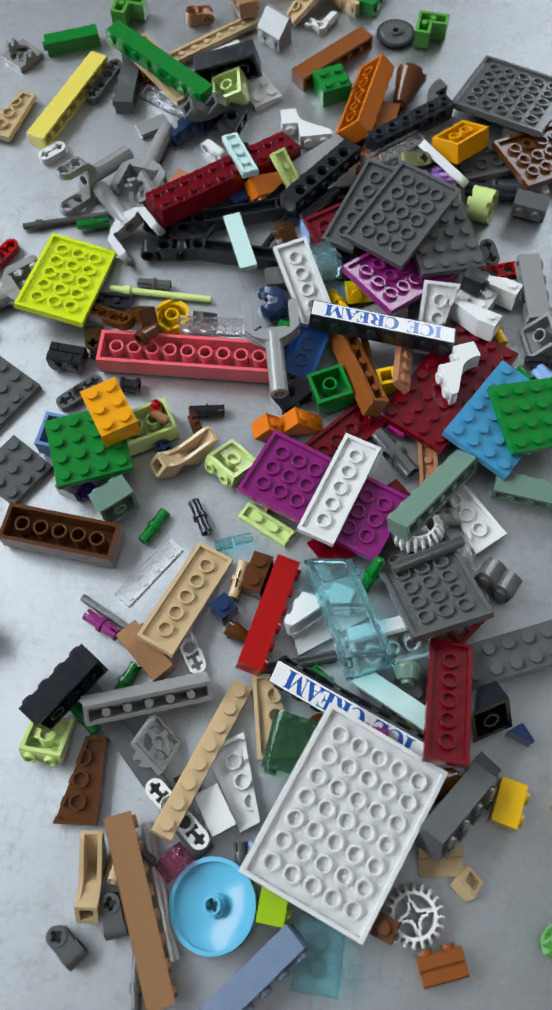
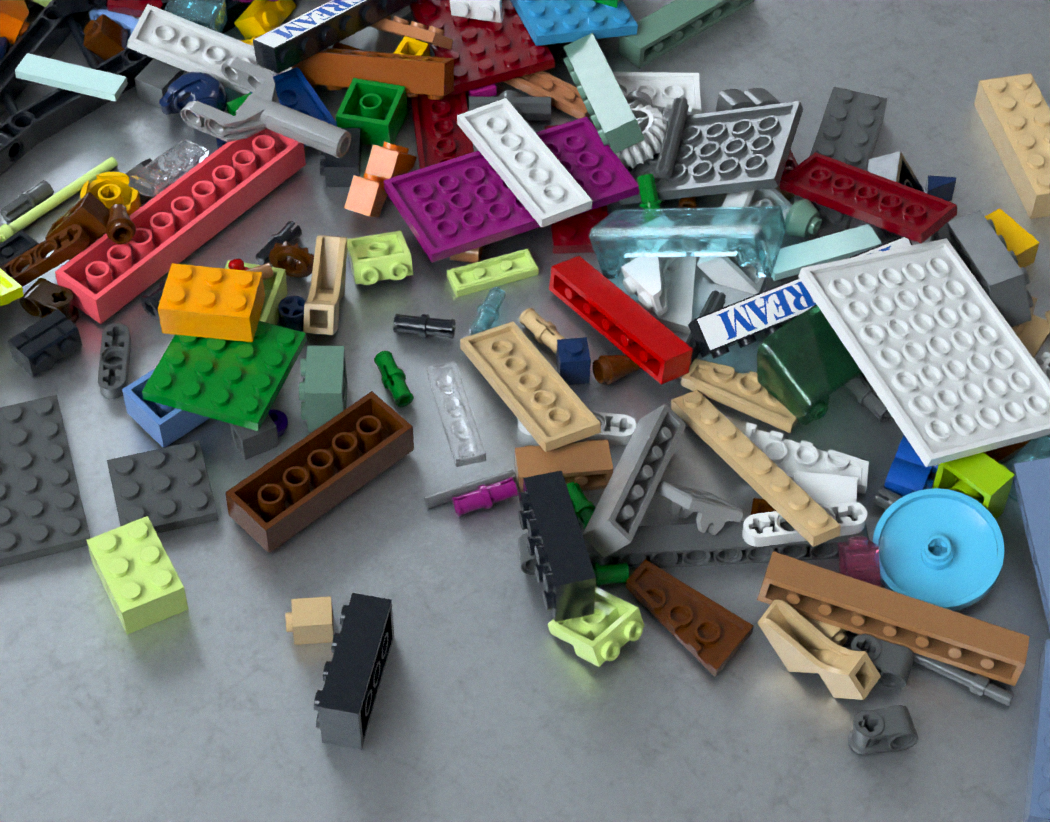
camera: 60 degrees left, 15 degrees down
reddish brown brick [241,550,274,599] -> none

